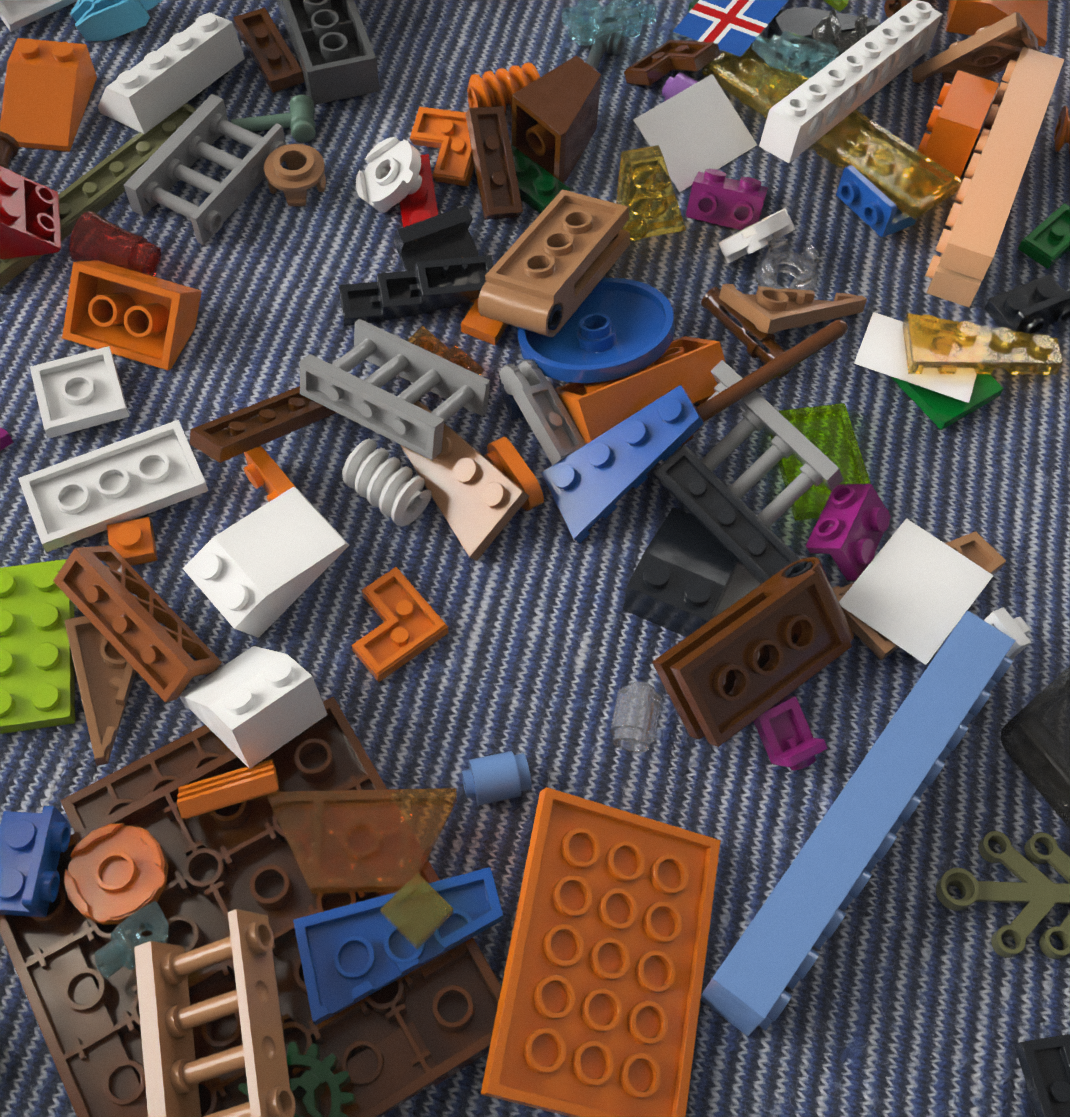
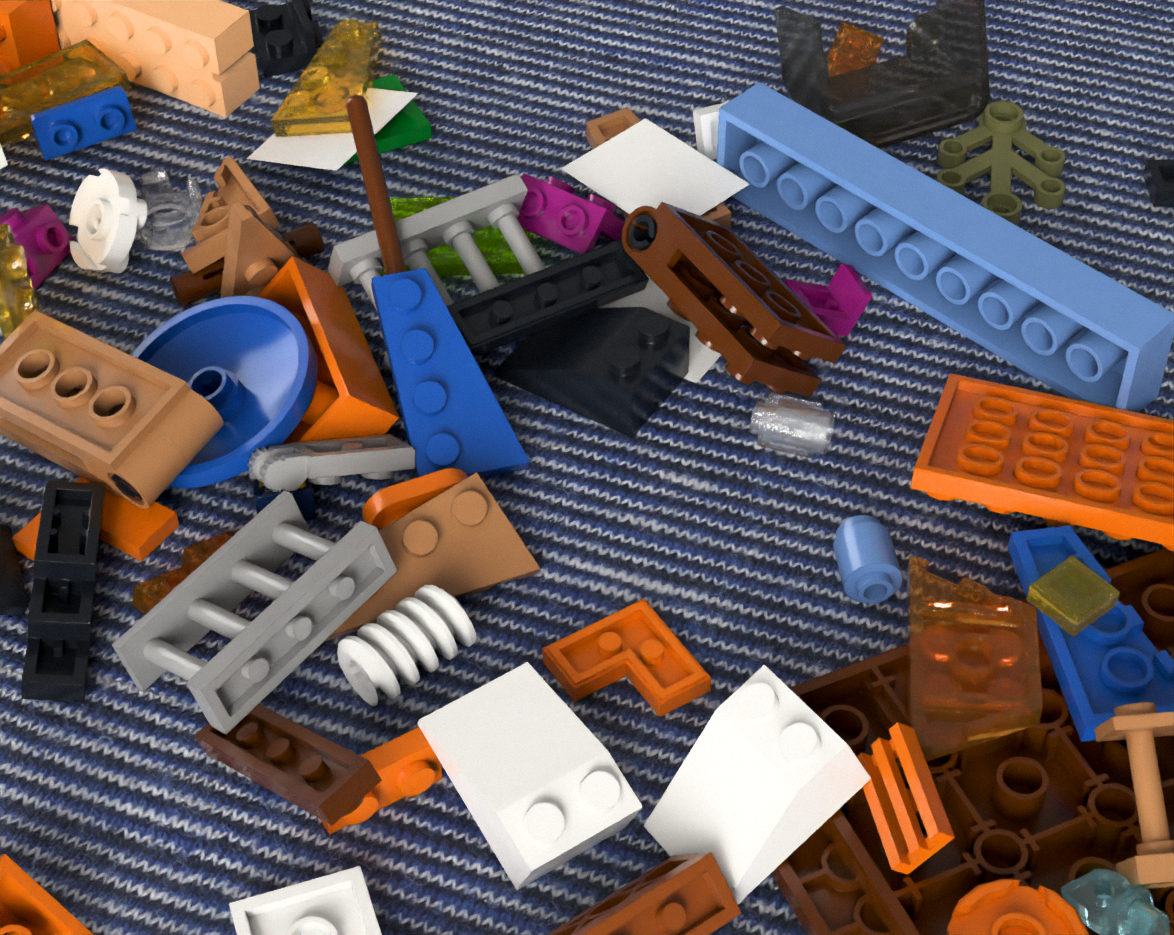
camera: 80 degrees left, 15 degrees down
none -> medium nougat wing [220,200,309,298]

